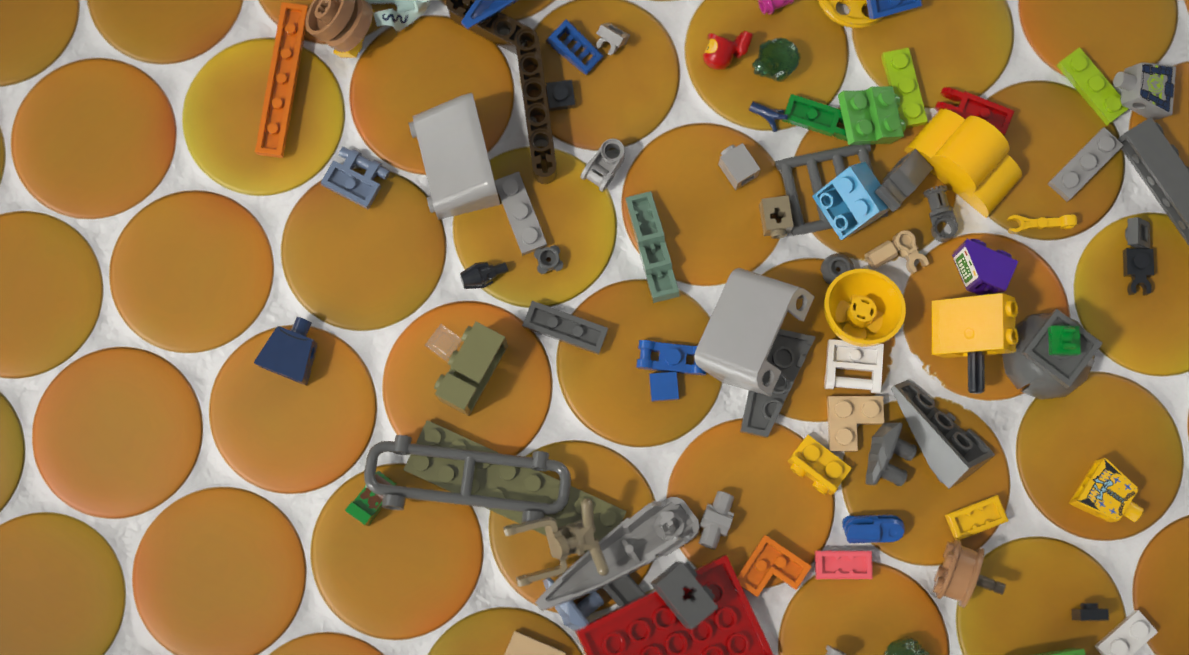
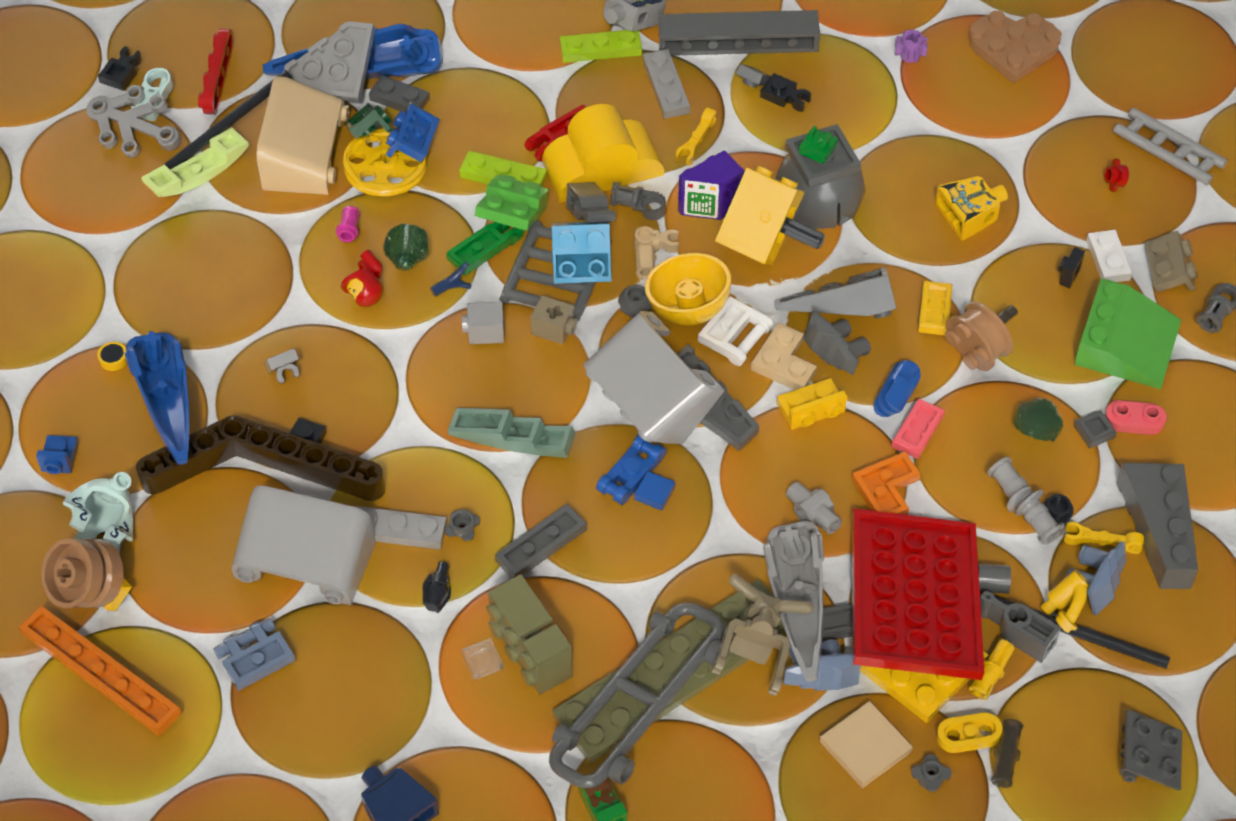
camera: 60 degrees left, 25 degrees down
blue slope [546,19,604,75] -> none
light grey piece [580,139,625,192] -> none
dark grey brick [650,561,718,630] -> none

